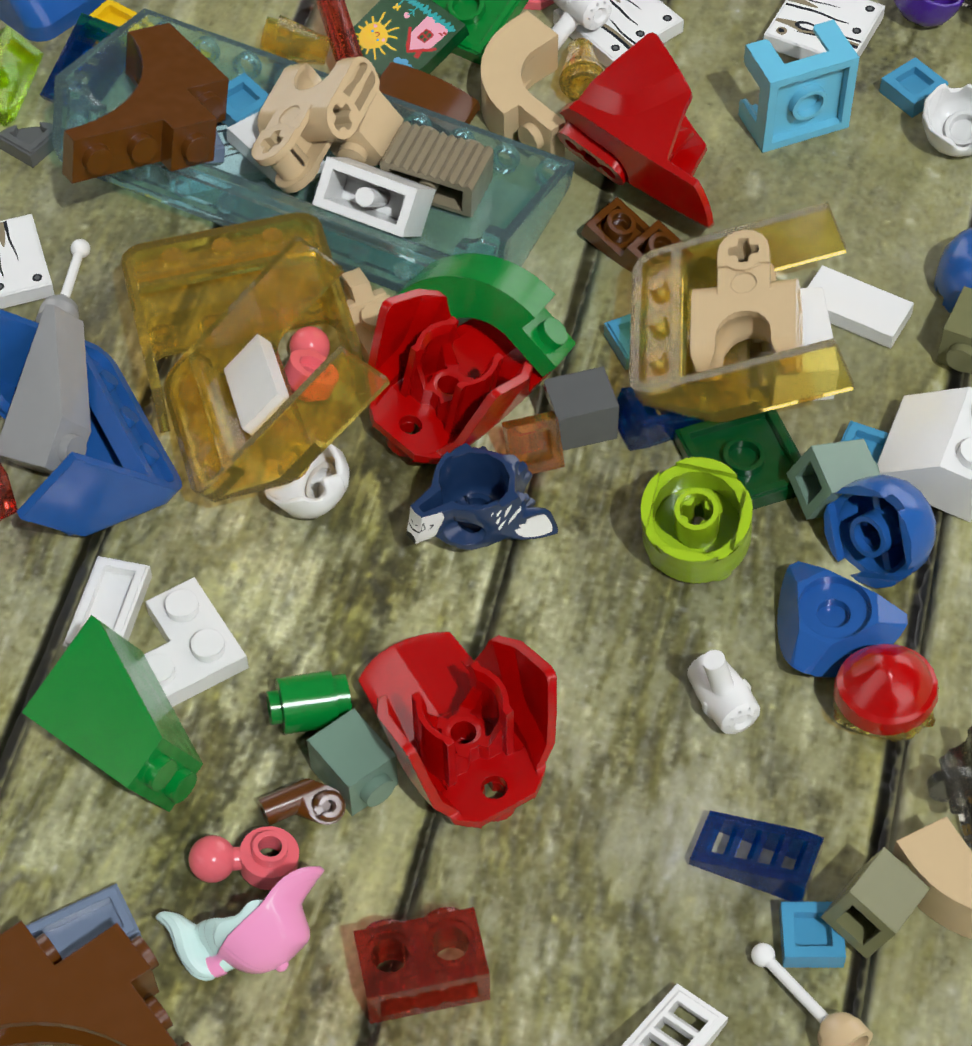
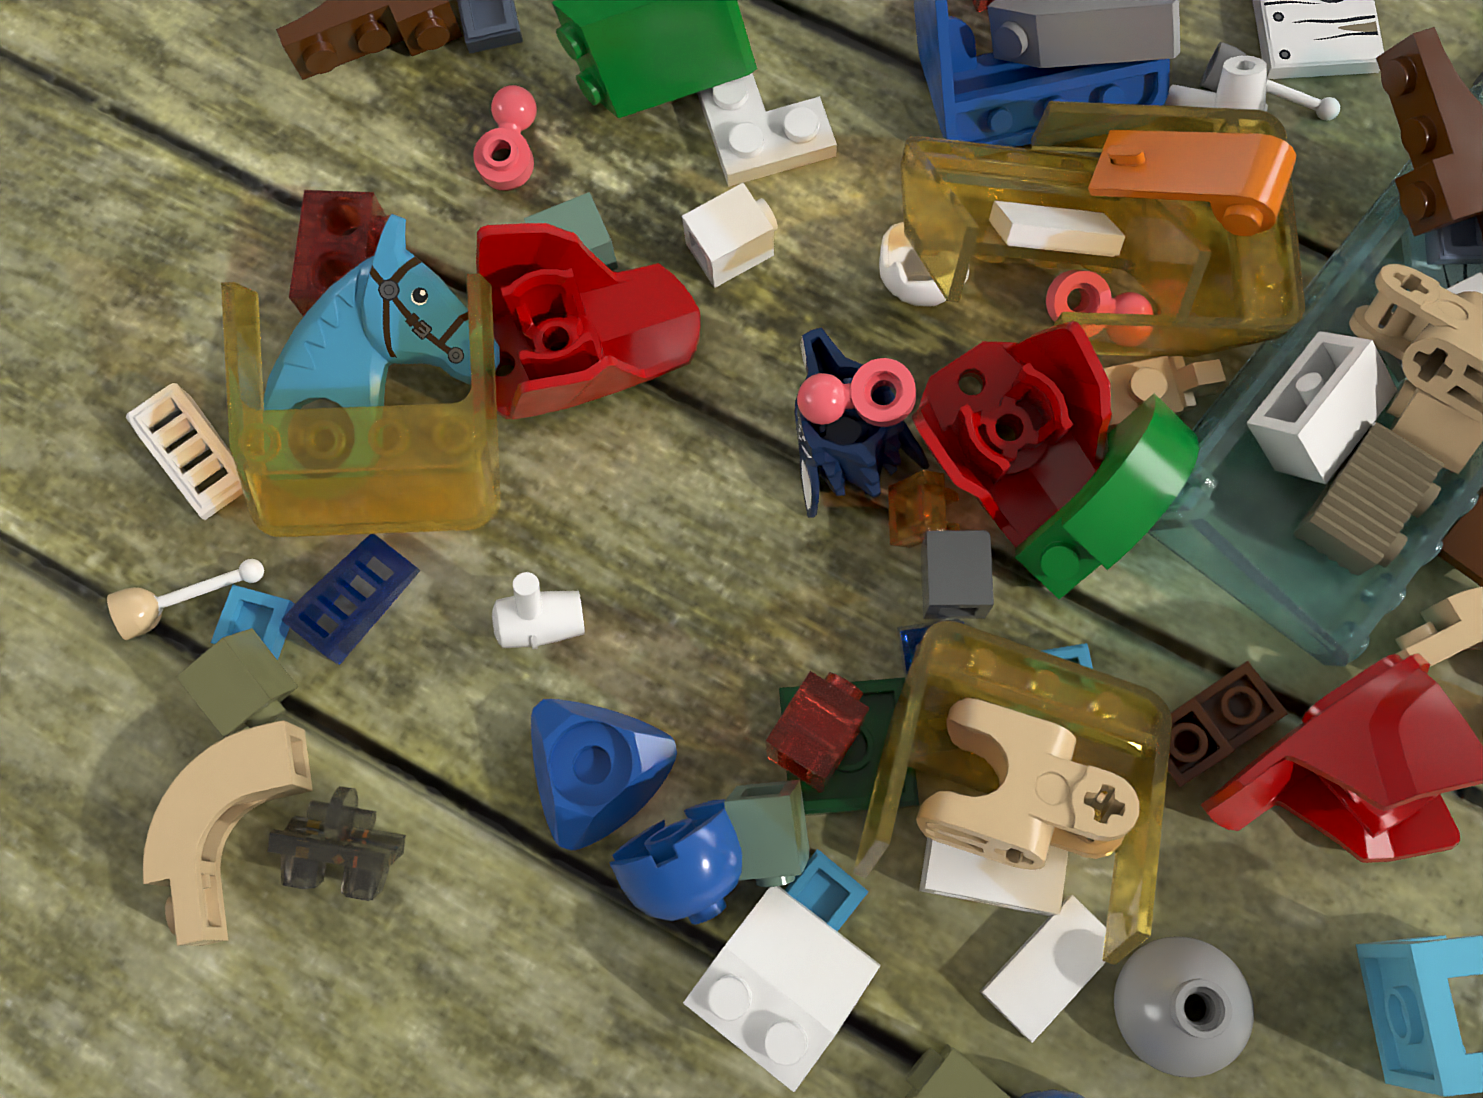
camera: 110 degrees right, 20 degrees up
white tile [63,556,152,652] -> none
bright pink hair [156,866,325,981] -> none
reddish brown arm [258,778,346,826] -> none
green brick [266,670,352,735] -> none
lime brick [641,457,753,583] -> none
red hair [833,644,939,742] -> none
none -> clear yellow windscreen [221,273,501,537]
none -> dark azure animal [258,214,500,495]
none -> white brick [682,183,778,288]
none -> clear red brick [766,671,869,793]
none -> coral plate [797,358,916,427]
none -> orange door [1088,130,1296,236]
none -> light grey piece [1114,936,1254,1078]
none -> white piece [1166,56,1268,134]

